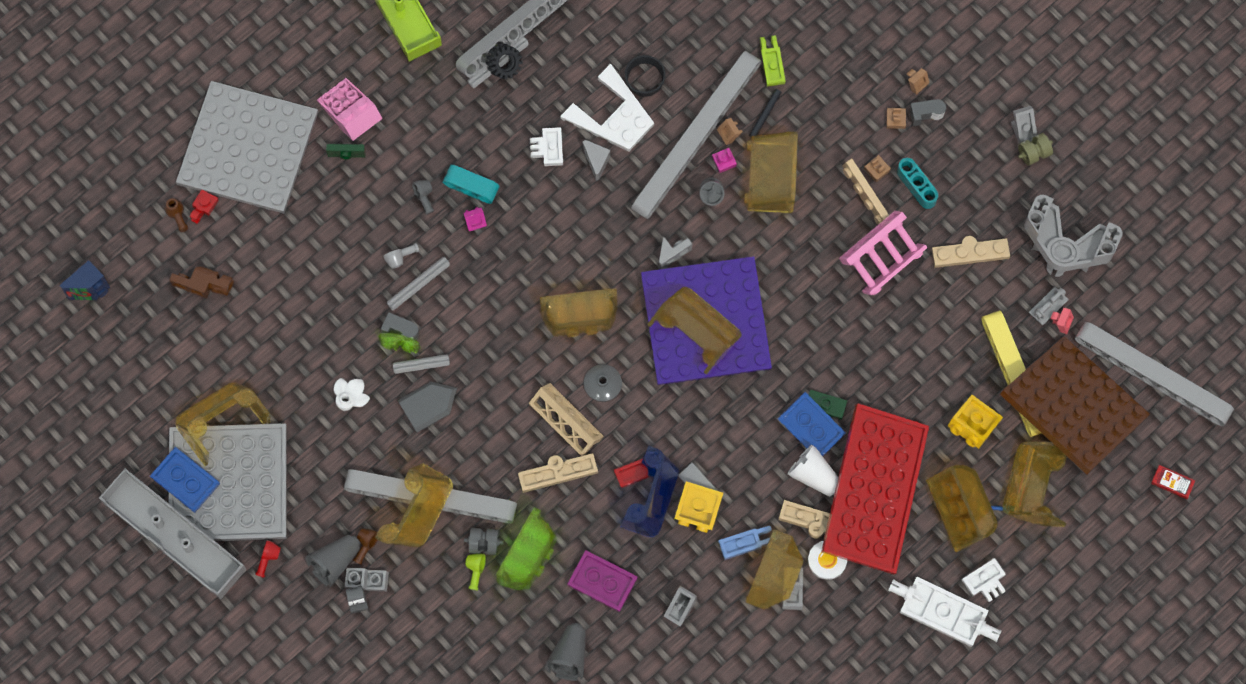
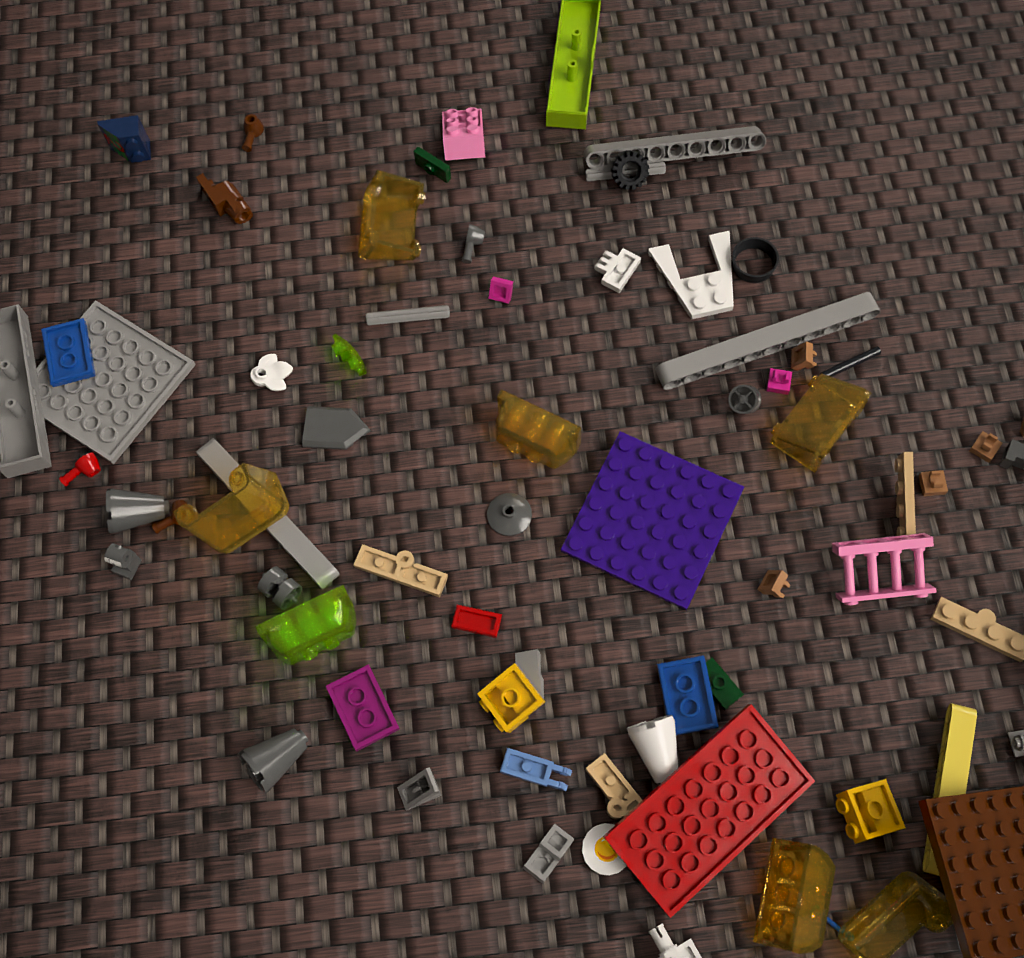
camera: 40 degrees right, 5 degrees down
clear yellow windscreen [175,382,271,466] -> none
light grey plate [176,81,318,214] -> none
red plate [189,190,219,224] -> none
light grey slope [345,568,389,592] -> none
dark grey leg [381,312,419,342] -> none
light grey bar [383,243,419,269] -> none
light grey axle [393,354,450,374] -> none
teal beam [443,165,500,204] -> none
lime bar [466,553,486,591] -> none
tan fence [529,383,604,456] -> none
light grey slope [582,140,610,181] -> none
clear blue windscreen [620,446,679,537] -> none
clear yellow windscreen [647,287,742,374] -> none
light grey slope [659,237,692,269] -> none
clear yellow wedge [746,529,804,609] -> none
lime hinge [760,35,786,87] -> none
teal beam [897,158,938,209] -> none
none -> clear yellow windscreen [358,170,426,260]
none -> medium nougat tile [757,570,790,598]

